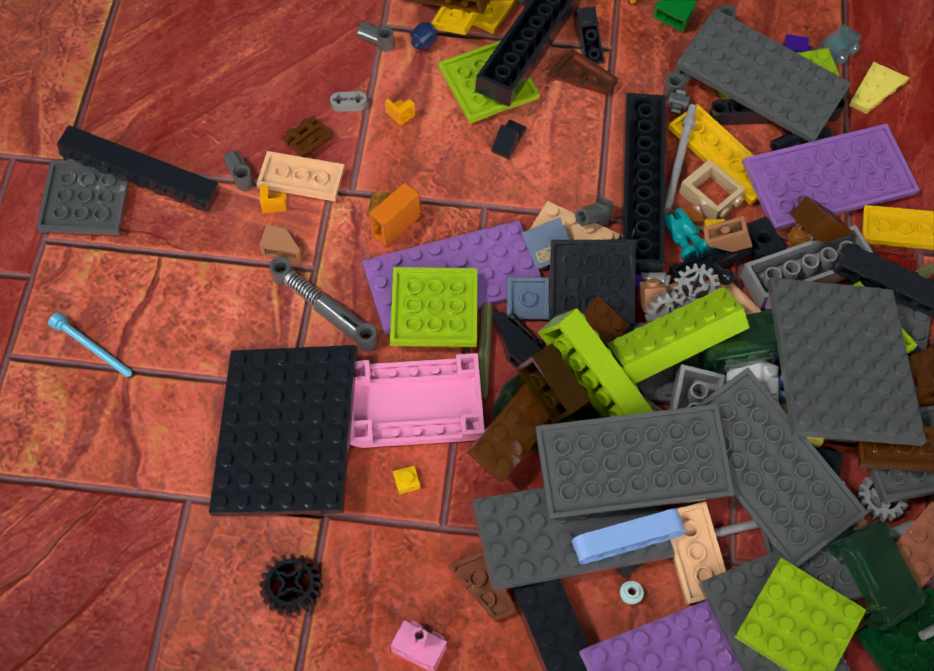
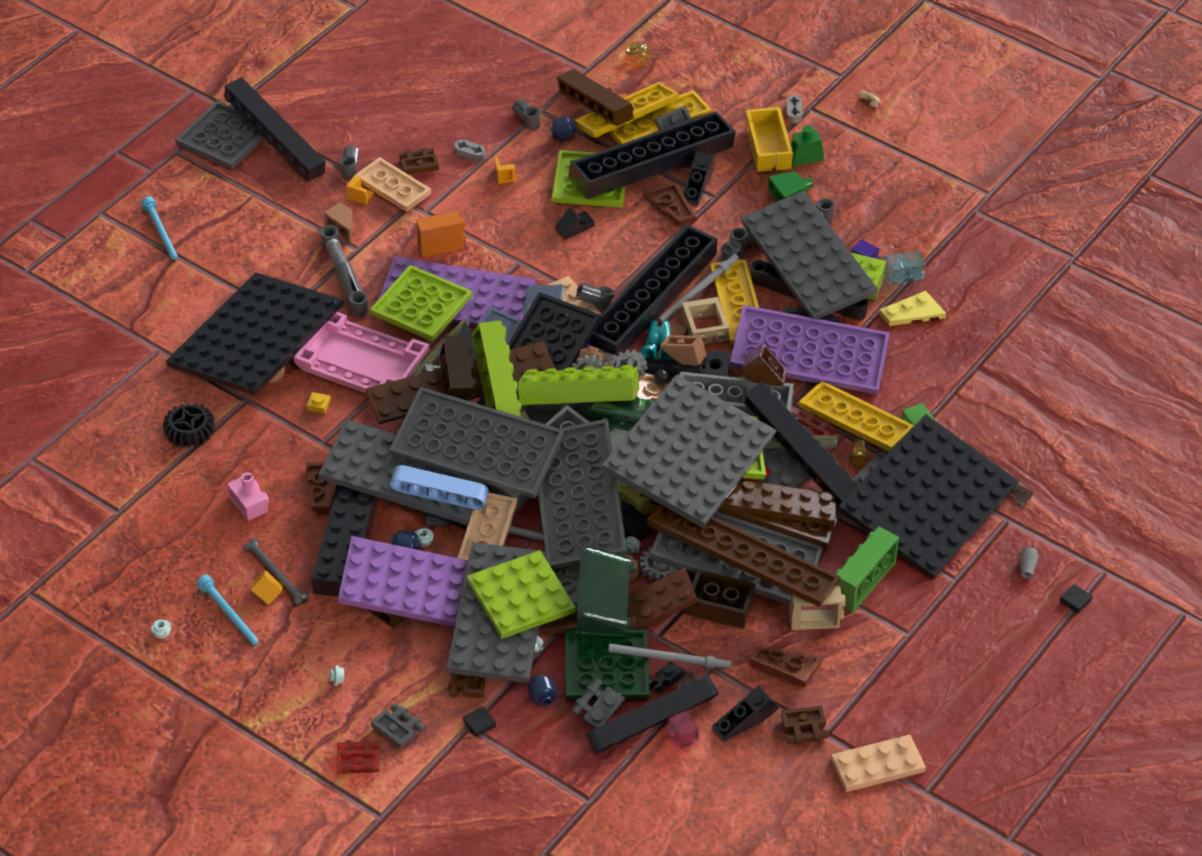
camera: 30 degrees right, 15 degrees down
none -> dark blue head [391,530,421,550]

